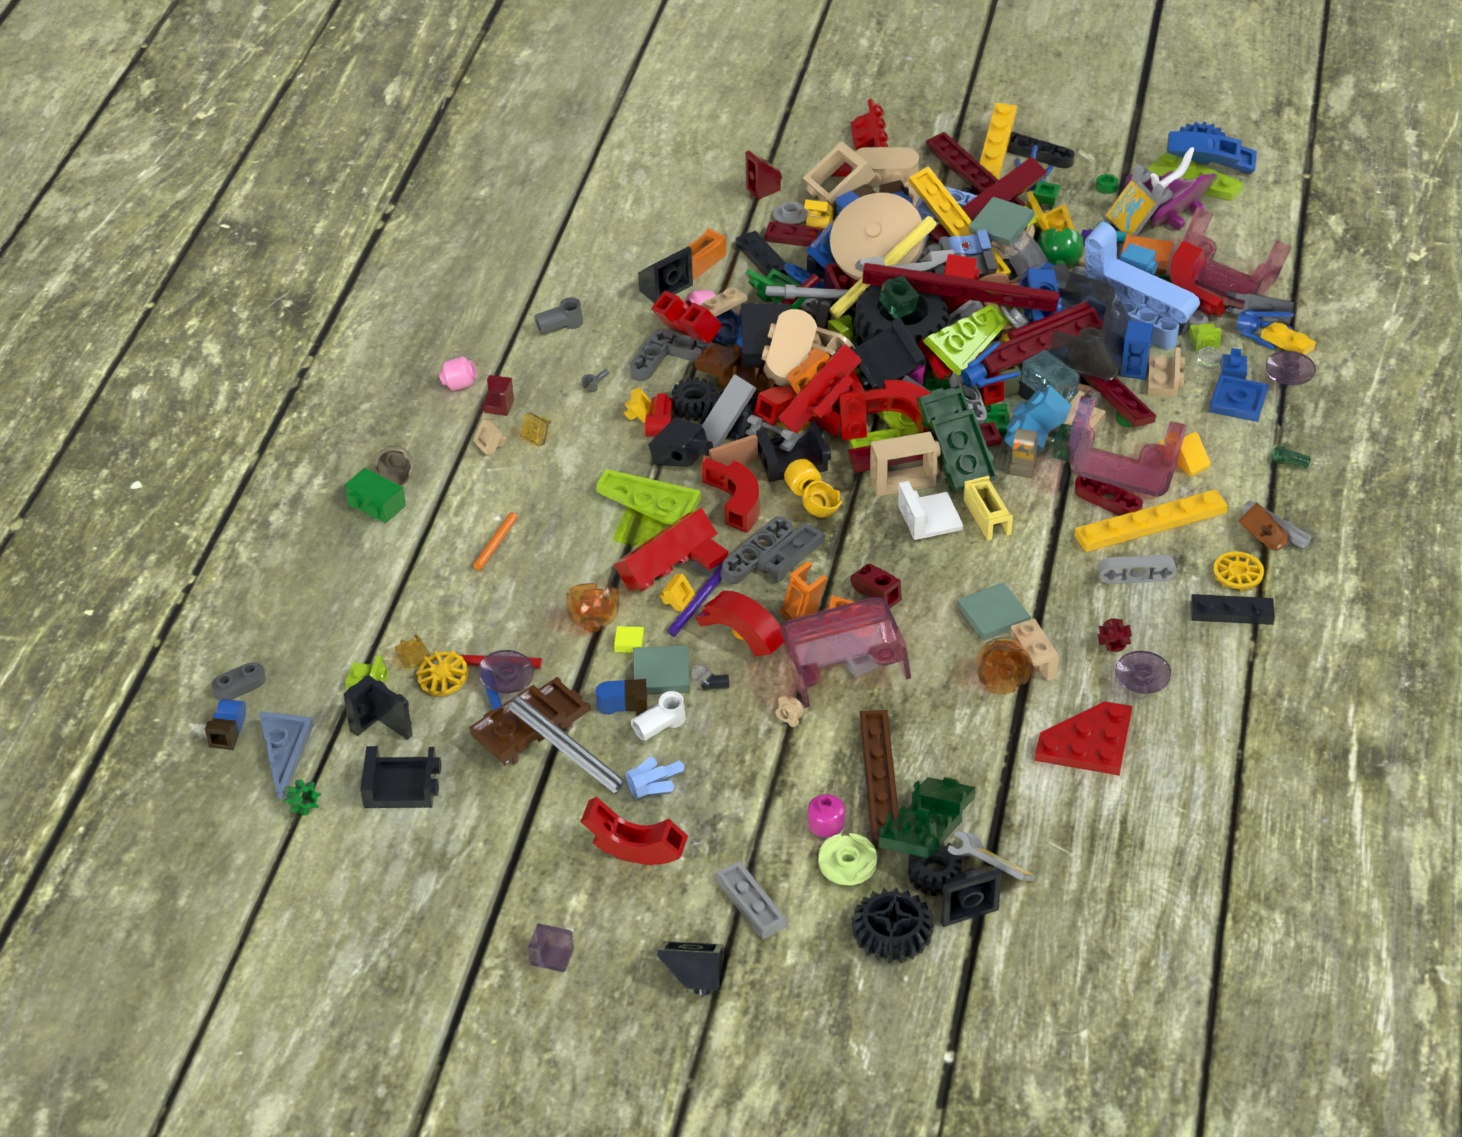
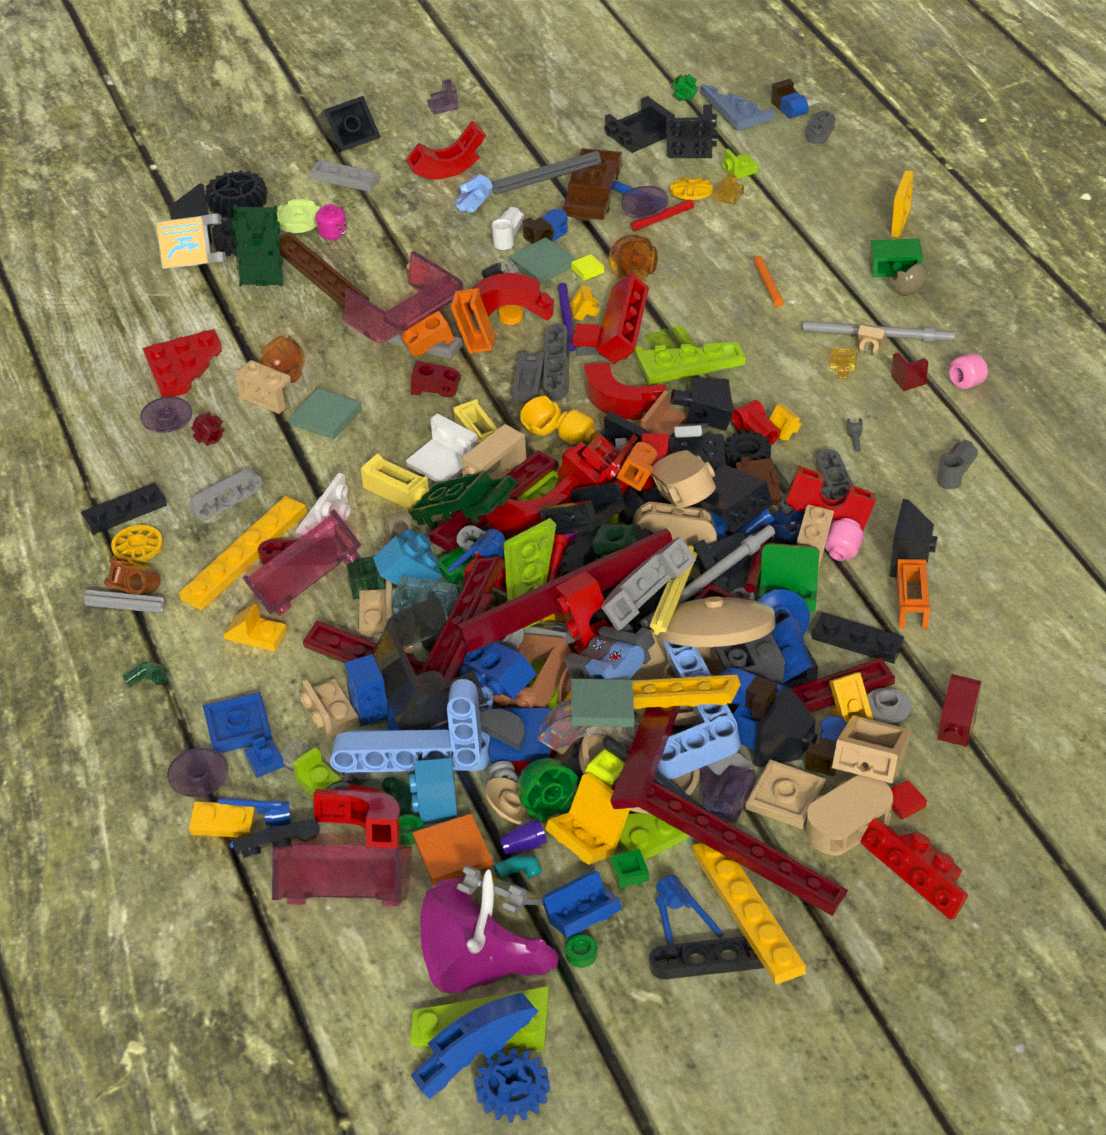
camera: 145 degrees right, 0 degrees up
none -> white bracket [295,473,351,540]
none -> light yellow window [453,399,498,444]
none -> blue bracket [542,870,622,938]
none -> light grey bar [803,321,955,343]
none -> yellow tile [891,170,914,238]

